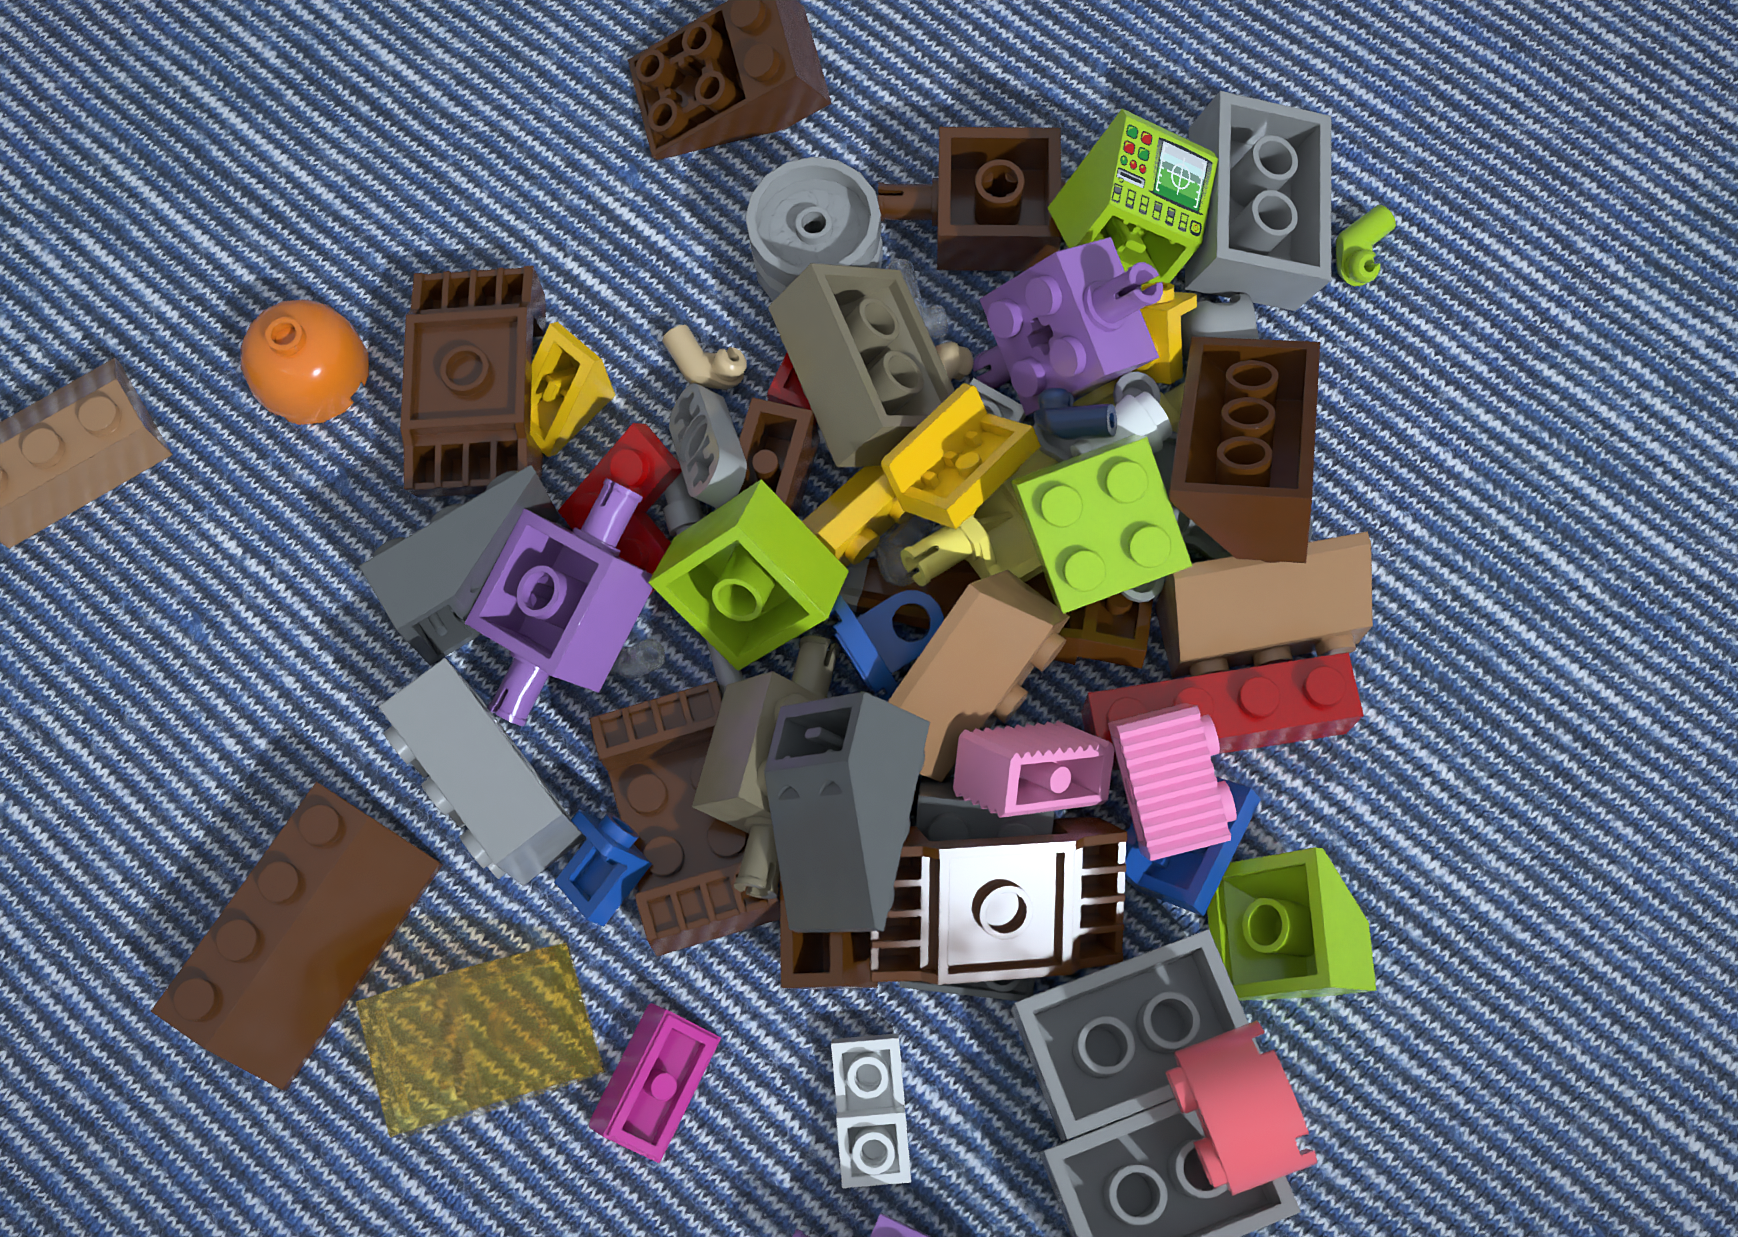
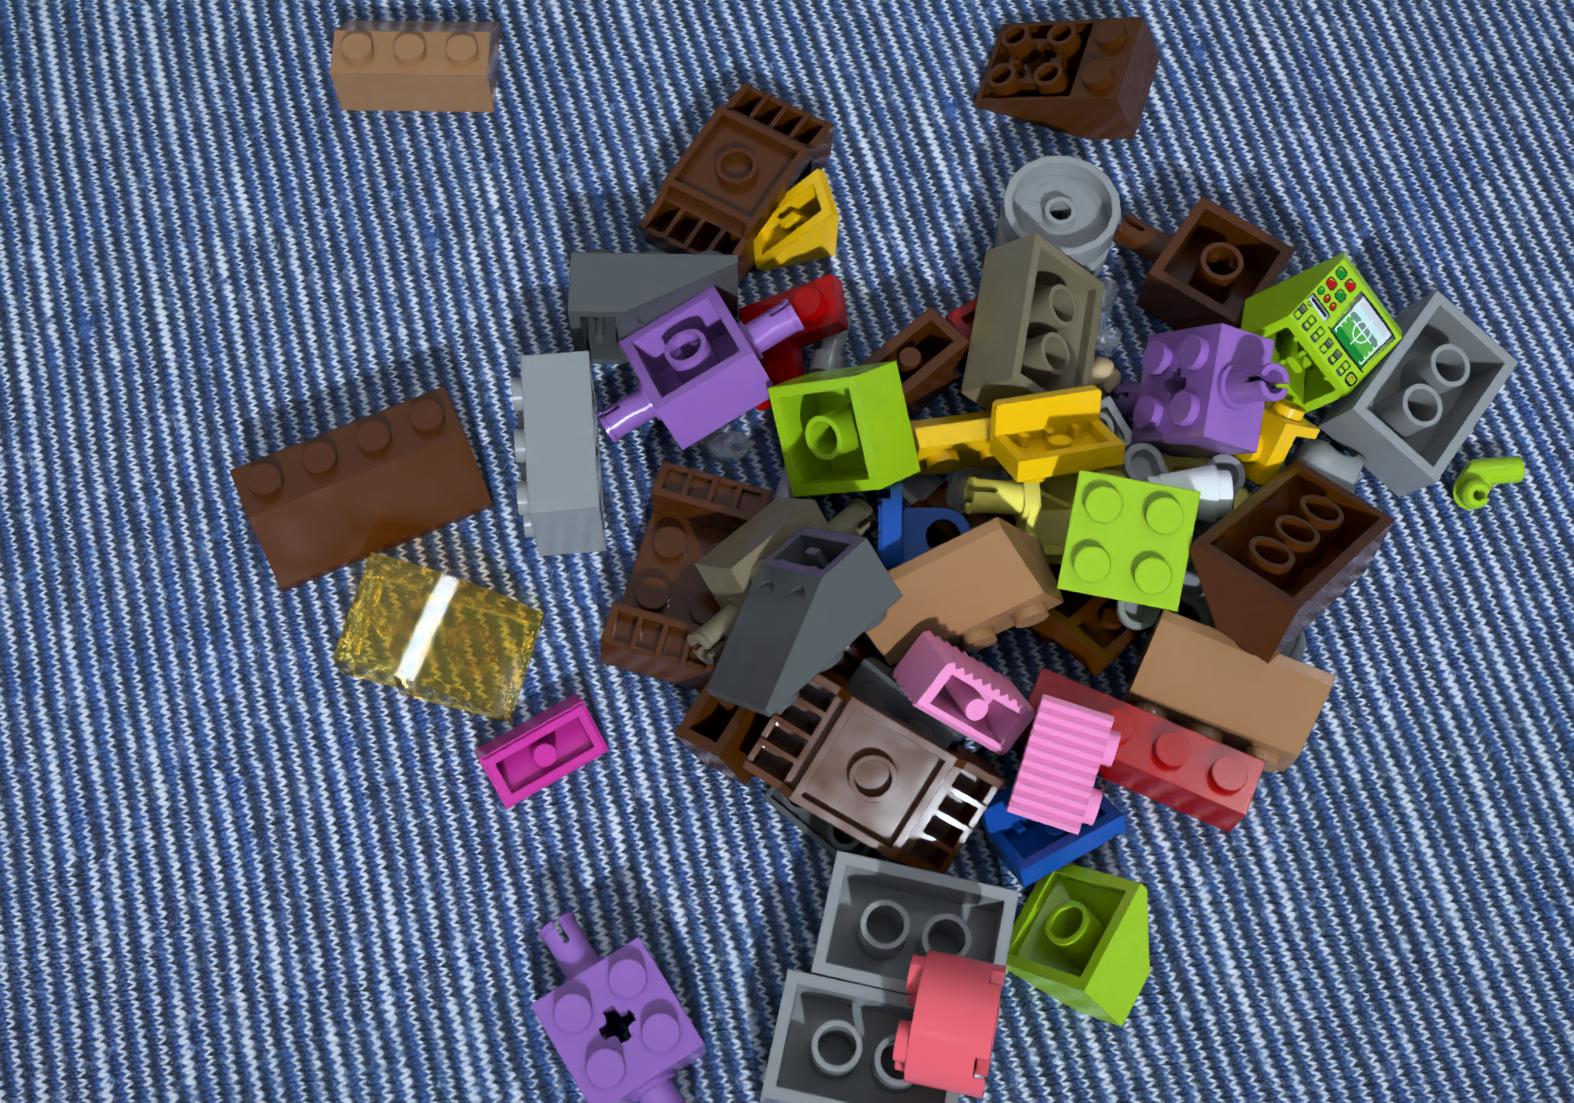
camera: 25 degrees right, 5 degrees down
orange cylinder [240,299,369,425] -> none
blue bracket [554,809,652,927] -> none
tan arm [662,325,747,390] -> none
light grey beam [669,383,747,508] -> none
white slope [831,1033,911,1188] -> none
dark blue arm [1034,388,1117,440] -> none

